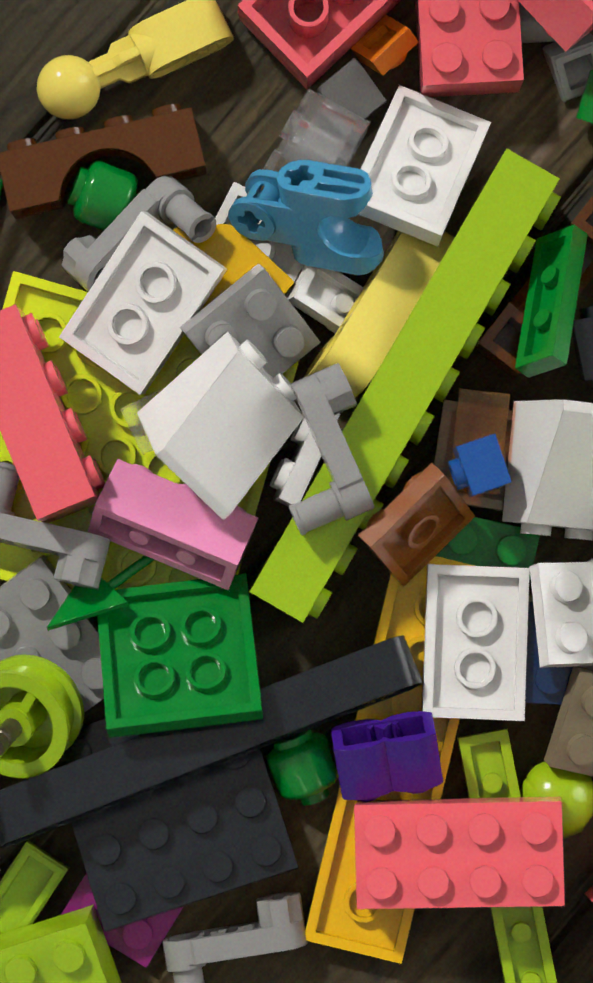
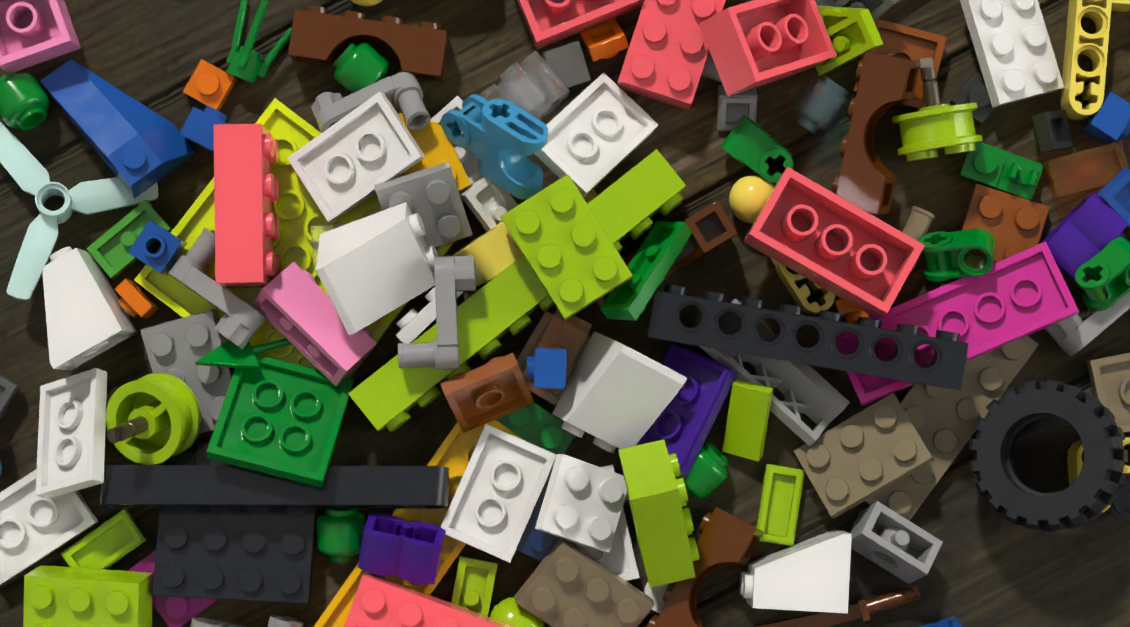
camera: 15 degrees right, 0 degrees up
none -> lime brick [500,174,633,320]

